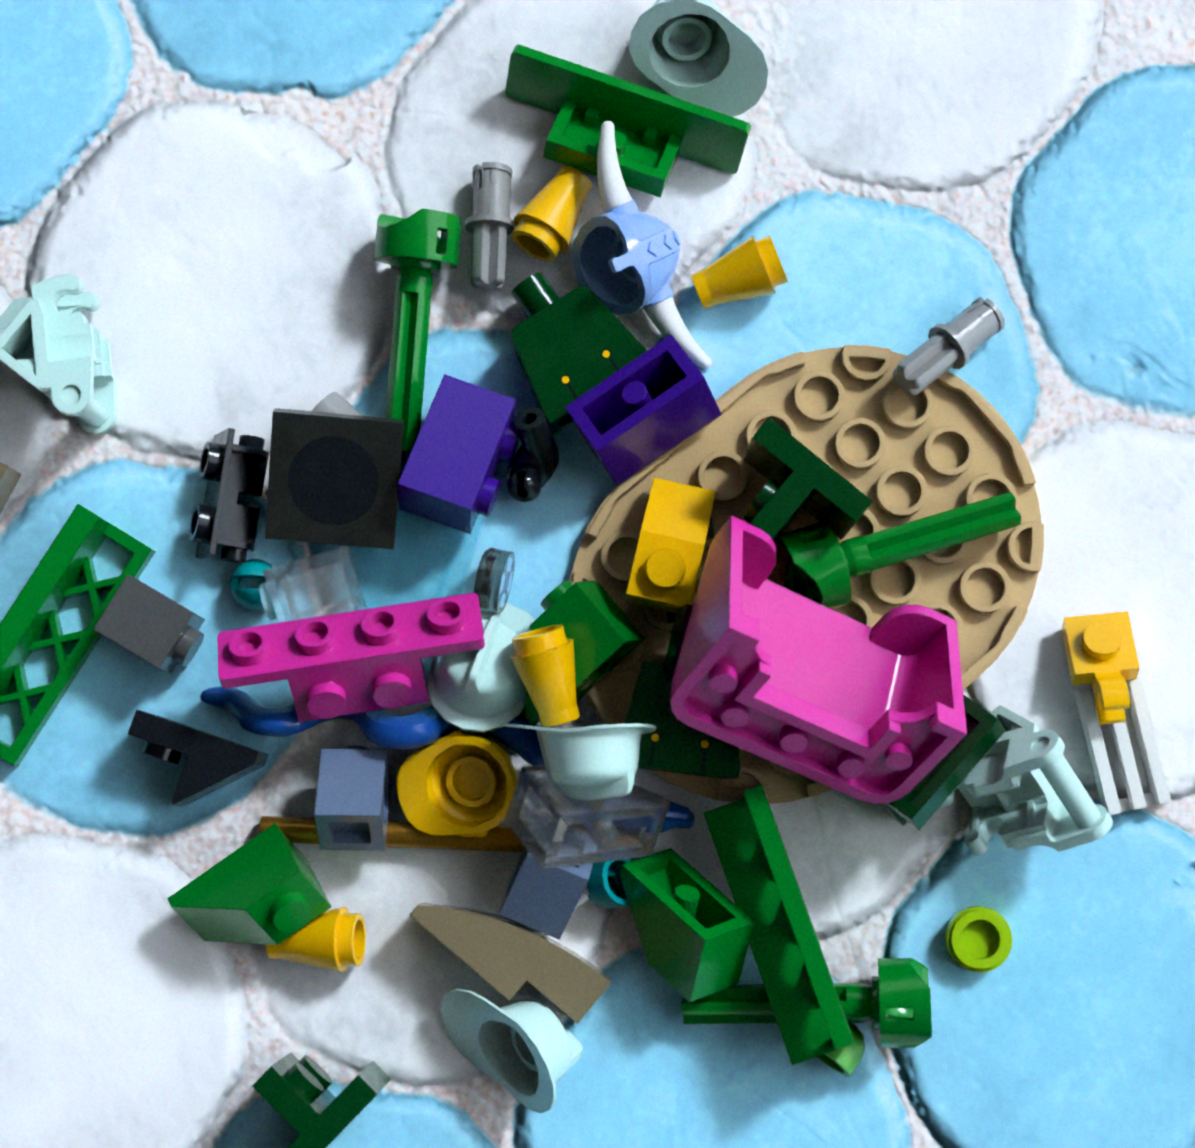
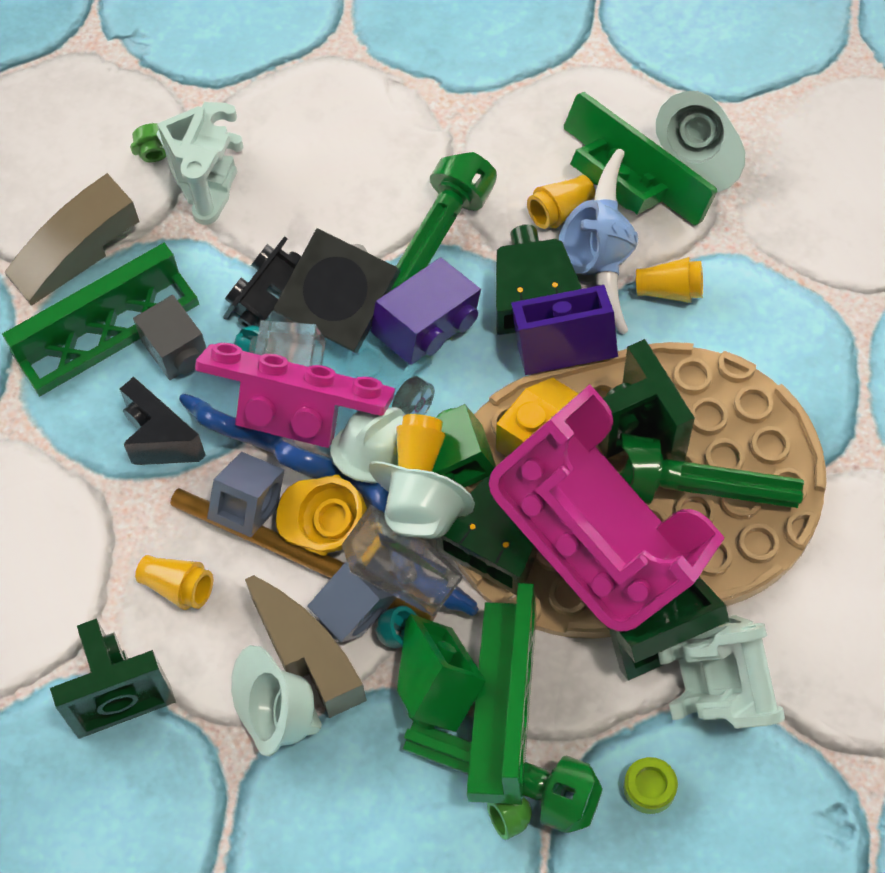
camera: 25 degrees right, 20 degrees down
green slope [167,823,332,945] -> none
light grey axle [465,162,515,290] -> none
black arm [506,407,559,502] -> none
light grey axle [893,297,1005,395] -> none
yellow plate [1061,611,1140,725] -> none
white tile [1074,676,1172,815] -> none

